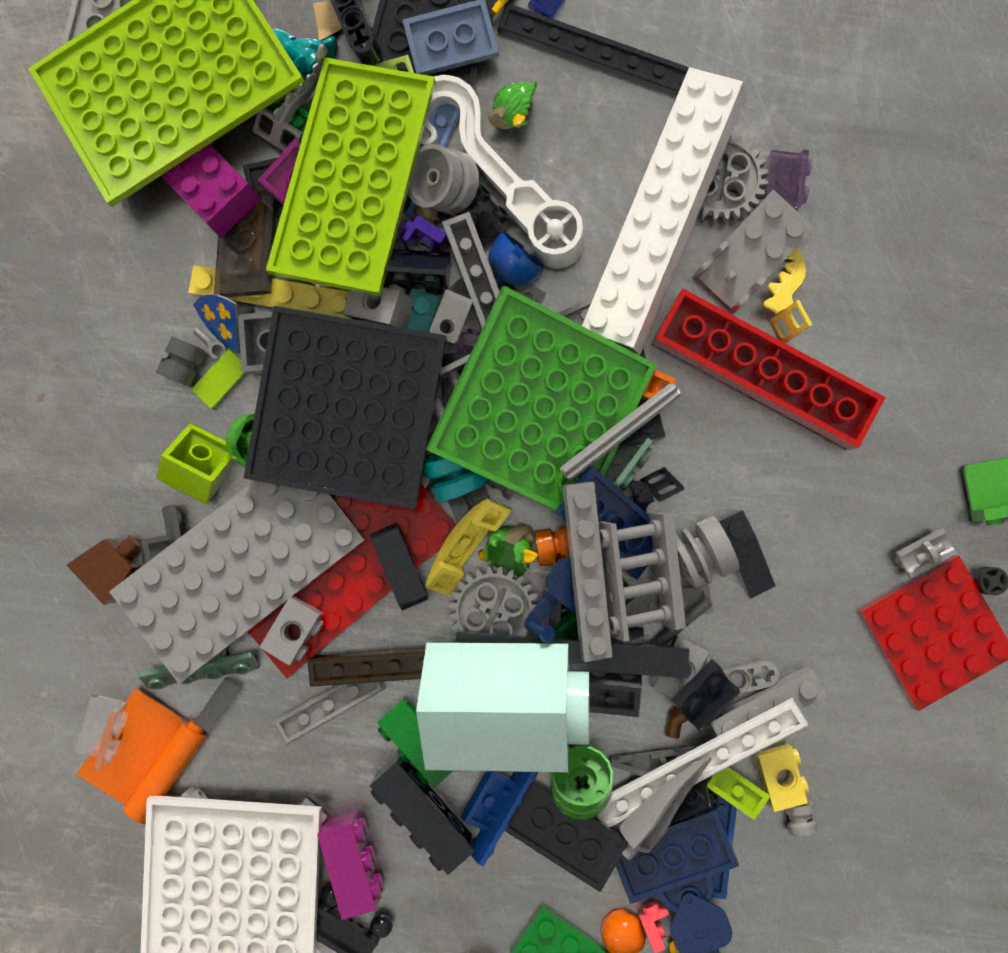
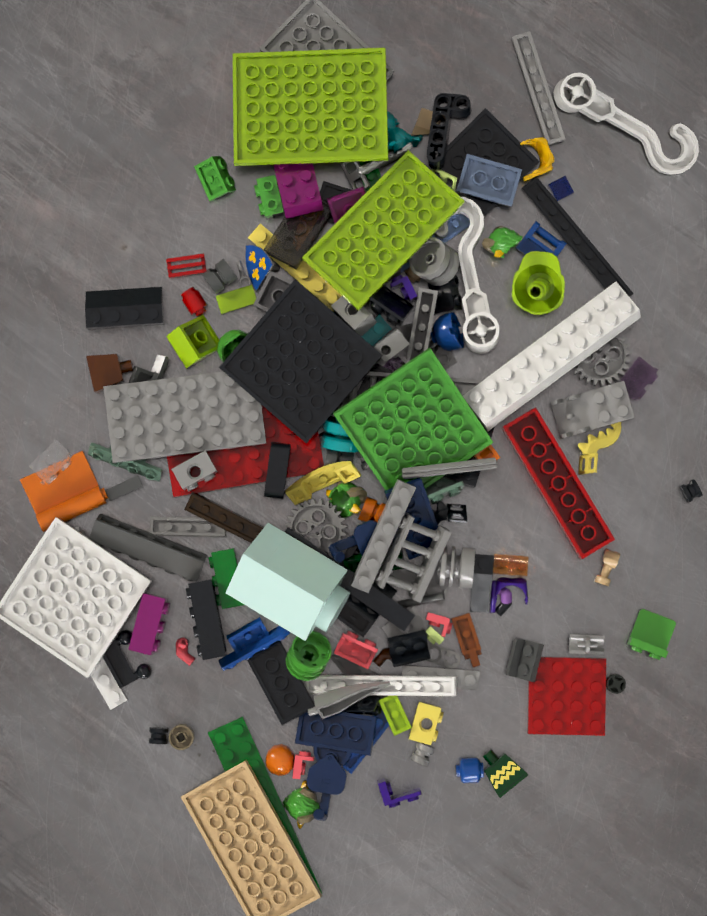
camera: 30 degrees right, 0 degrees up
none -> black slope [85,287,165,330]
none -> dark grey brick [89,514,207,581]
none -> red tile [166,253,207,278]
none -> coral arm [175,637,196,666]
none -> red brick [181,287,208,316]
none -> bright green bracket [194,156,236,201]
none -> bright green bracket [254,175,283,219]
none -> coral bracket [334,631,378,669]
none -> dark purple bracket [377,779,422,808]
none -> yellowish green plate [425,626,444,645]
none -> coral bracket [426,612,453,637]
none -> dark orange hinge [451,613,482,667]
none -> blue head [456,758,484,783]
none -> dark green torso [483,749,528,798]
none -> dark purple helmet [490,577,528,613]
none -> clear orange hips [493,554,529,576]
none -> arm [495,587,512,616]
none -> dark grey bracket [506,638,544,682]
none -> lime piece [512,251,565,315]
none -> blue plate [516,221,567,256]
none -> tan leg [594,548,620,587]
none -> black wheel [680,479,703,503]

